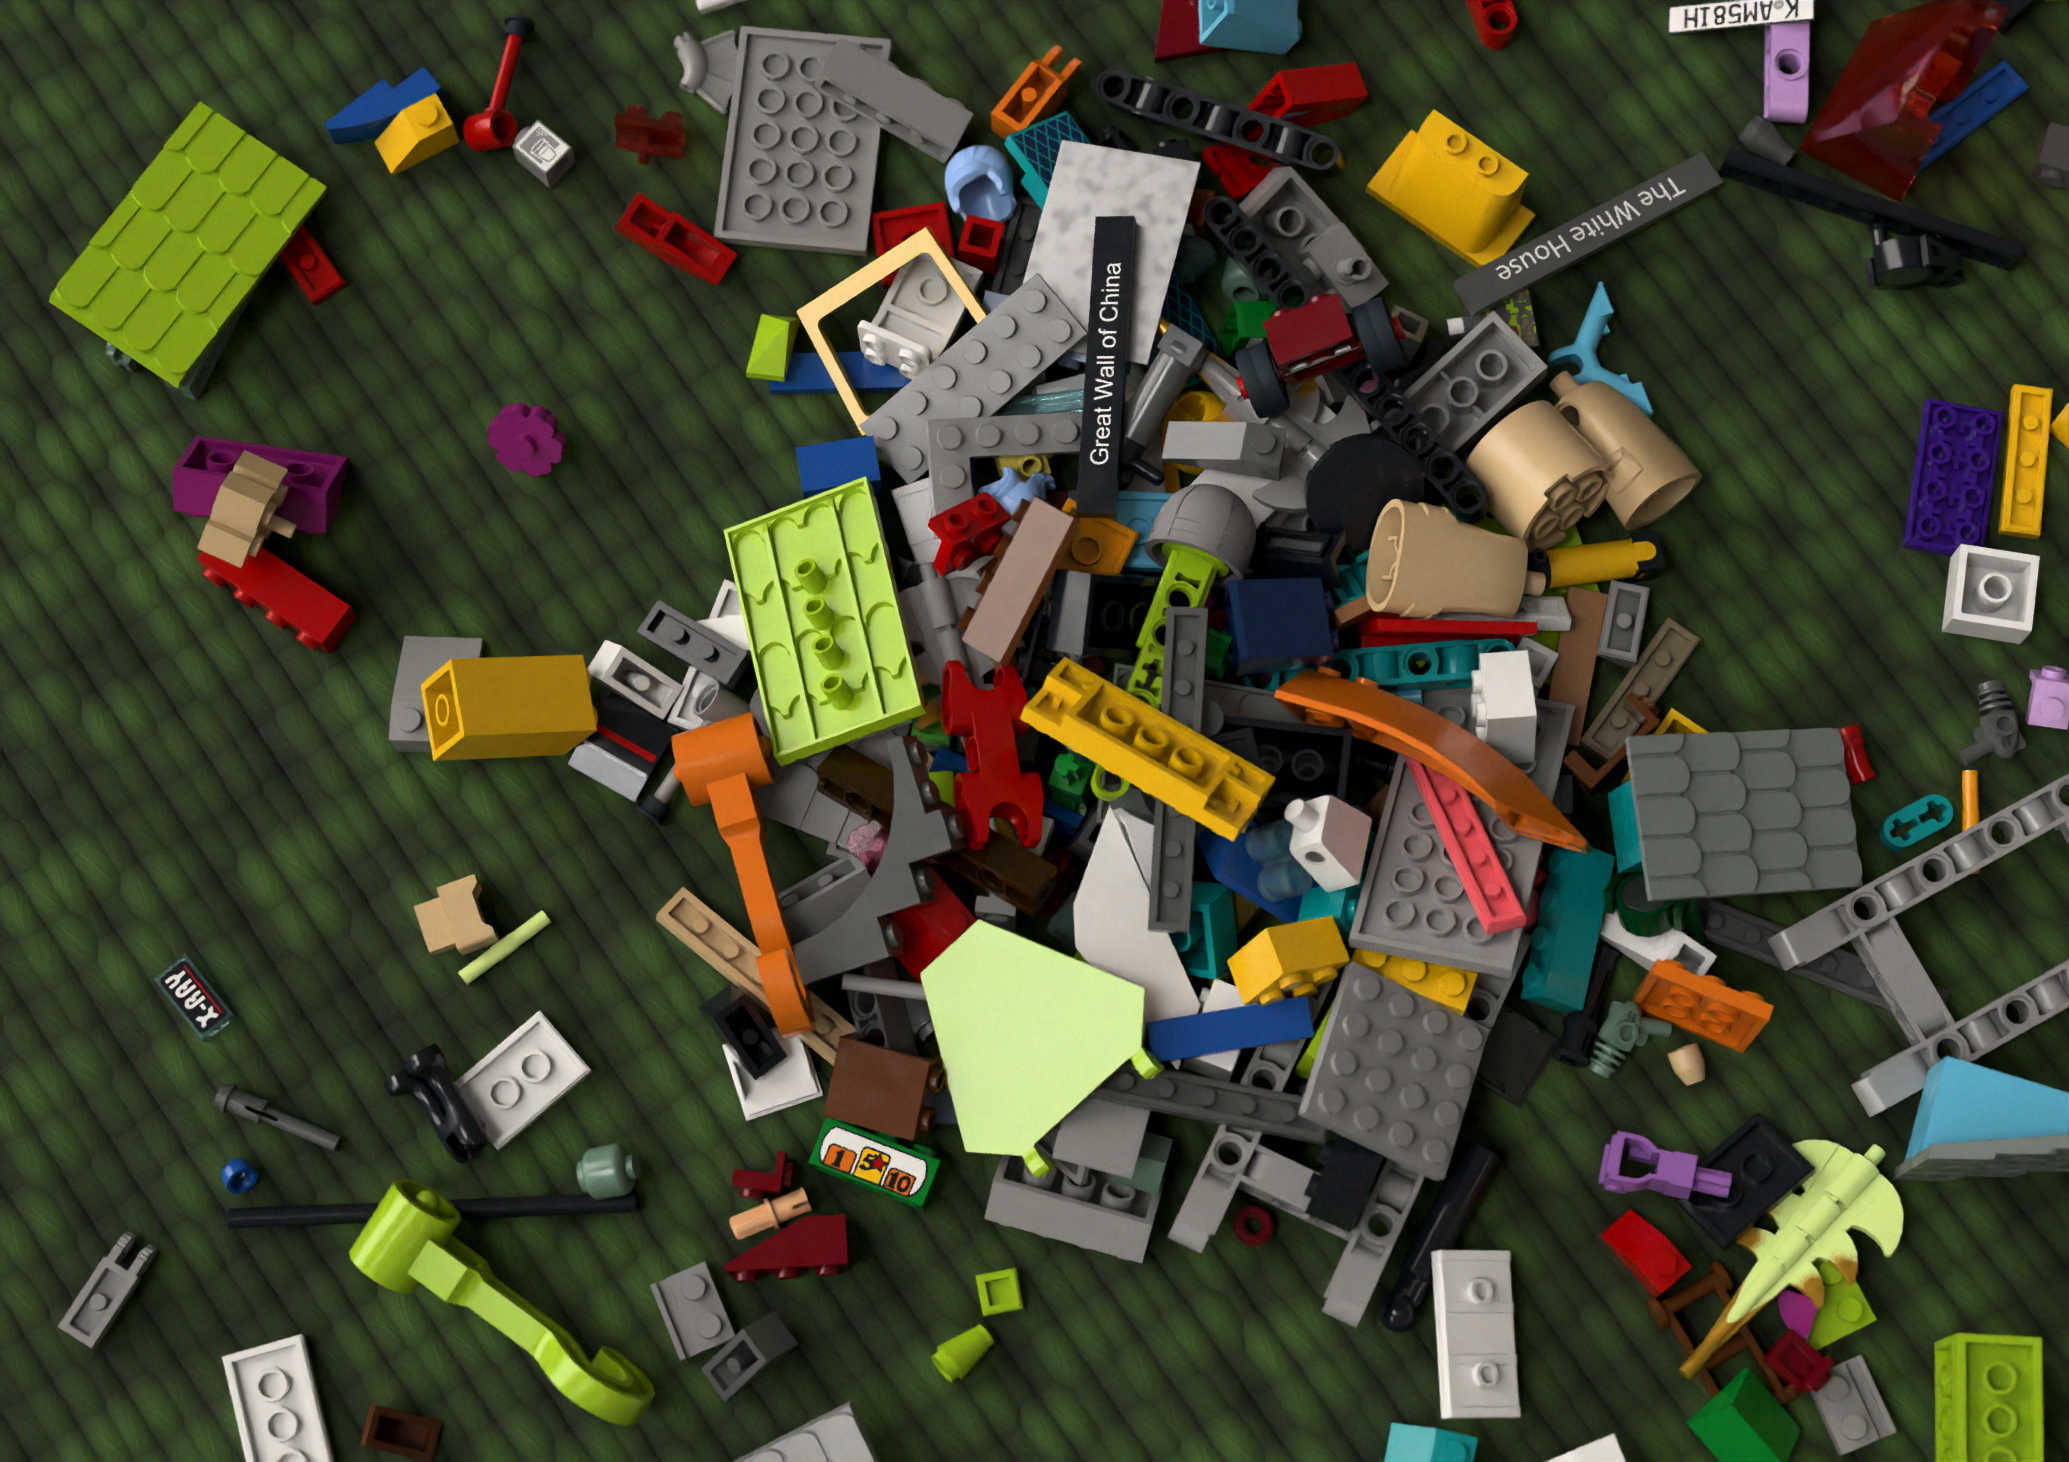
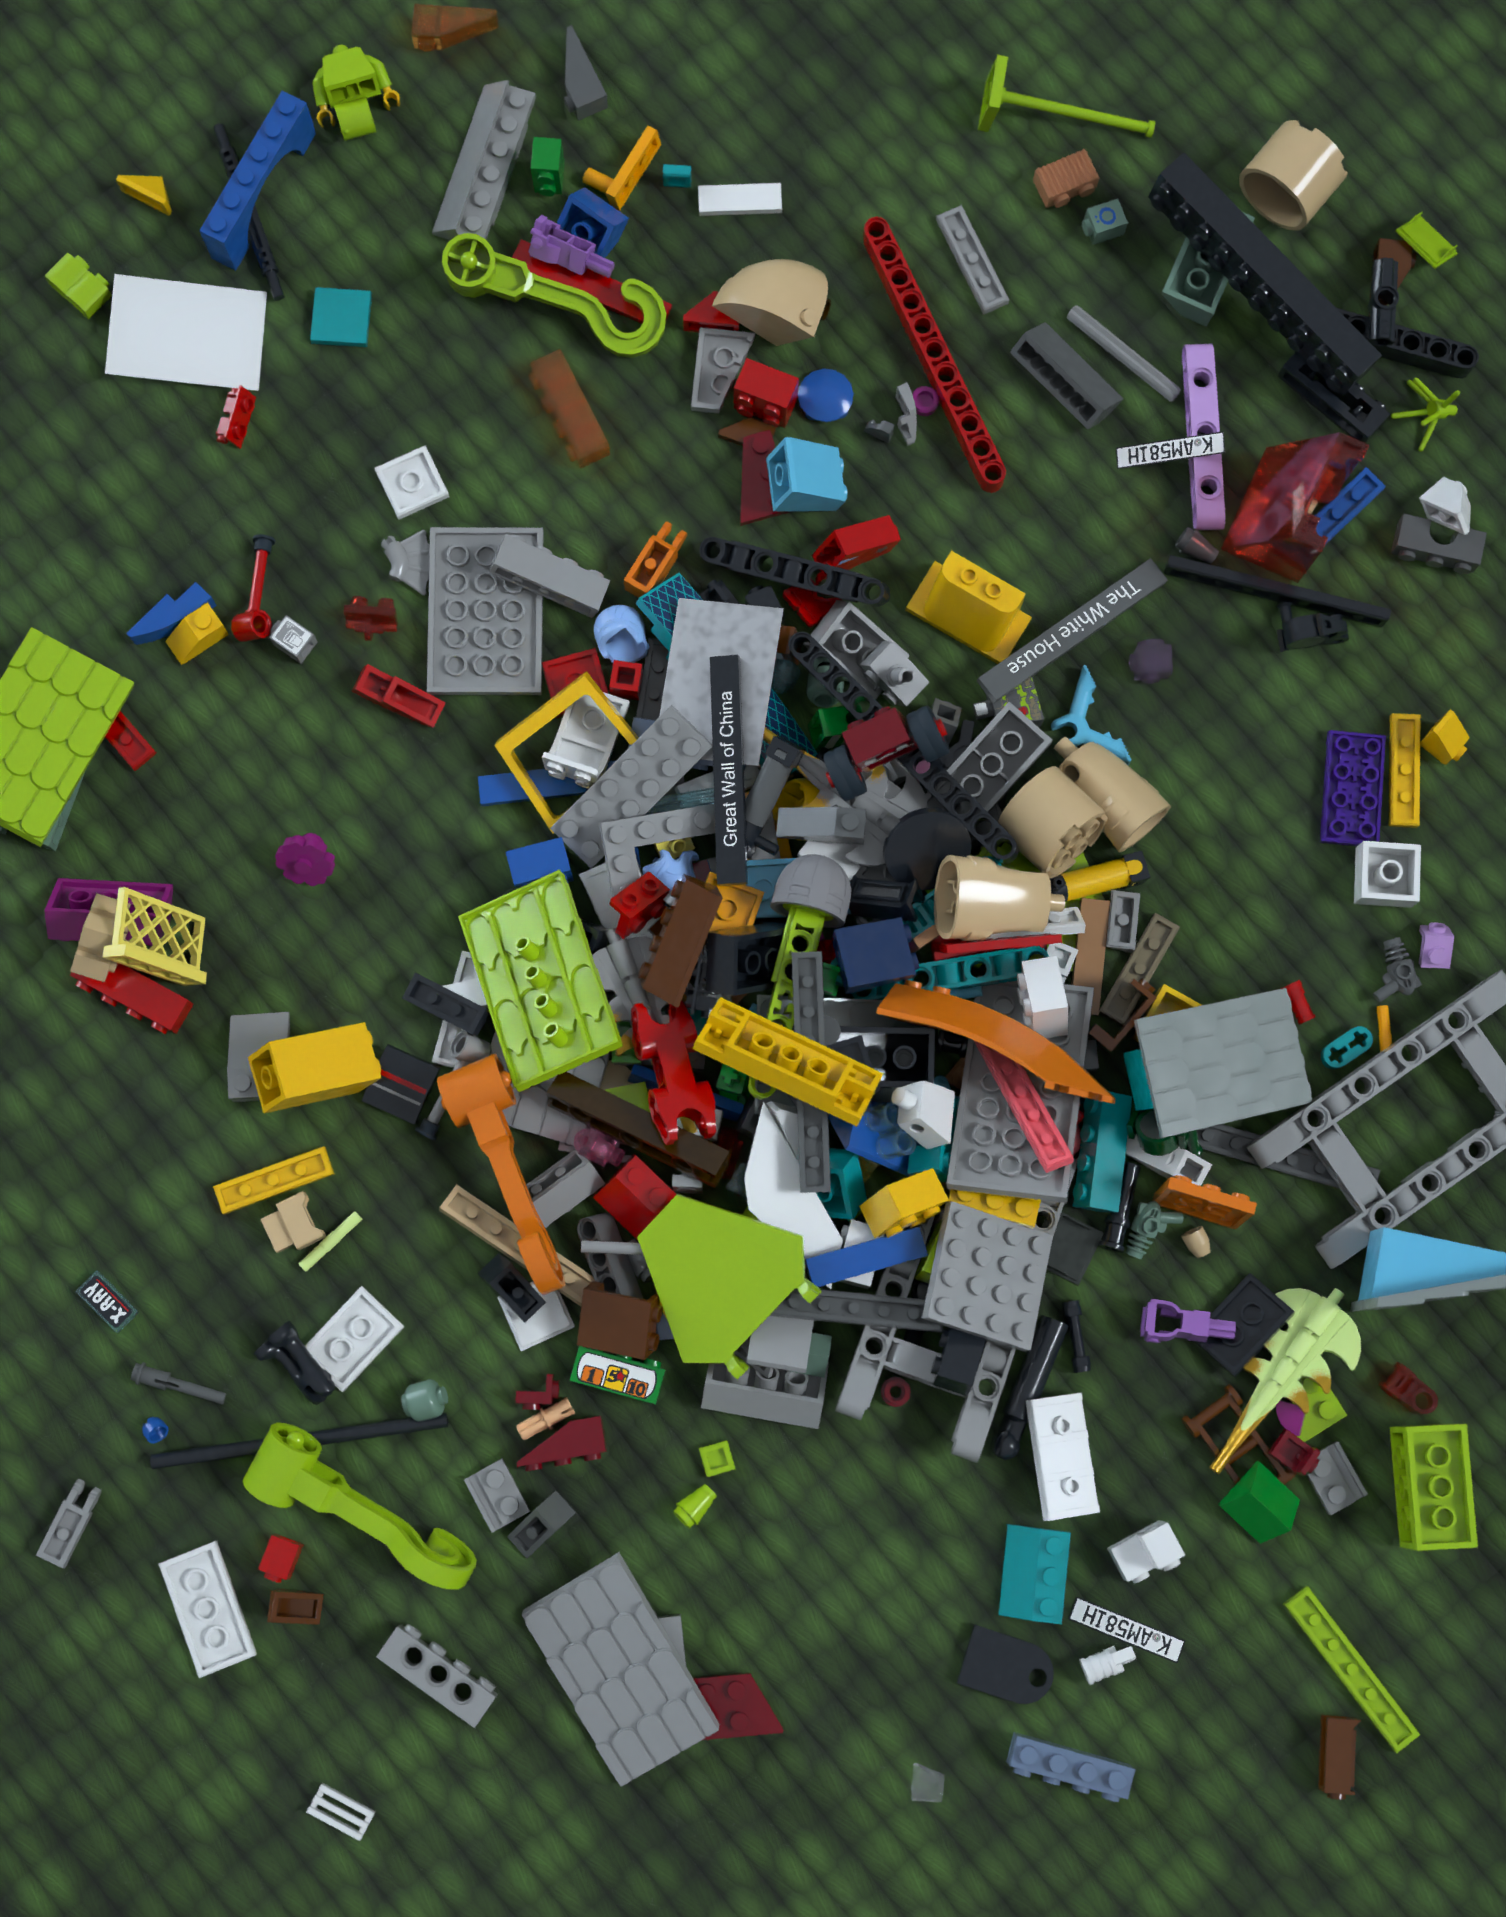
camera: 10 degrees left, 5 degrees up
white slope [588,640,683,720] -> none
lime slope [746,314,800,382] -> none
dark grey arch [791,735,967,985] -> none
red slope [1599,1209,1692,1298] -> none
none -> light yellow fence [102,887,207,986]
none -> yellow tile [213,1146,335,1214]
none -> red brick [258,1534,304,1583]
none -> black bar [1062,1300,1091,1373]
none -> clear purple brick [1129,639,1173,684]
none -> clear red piece [1378,1362,1438,1415]

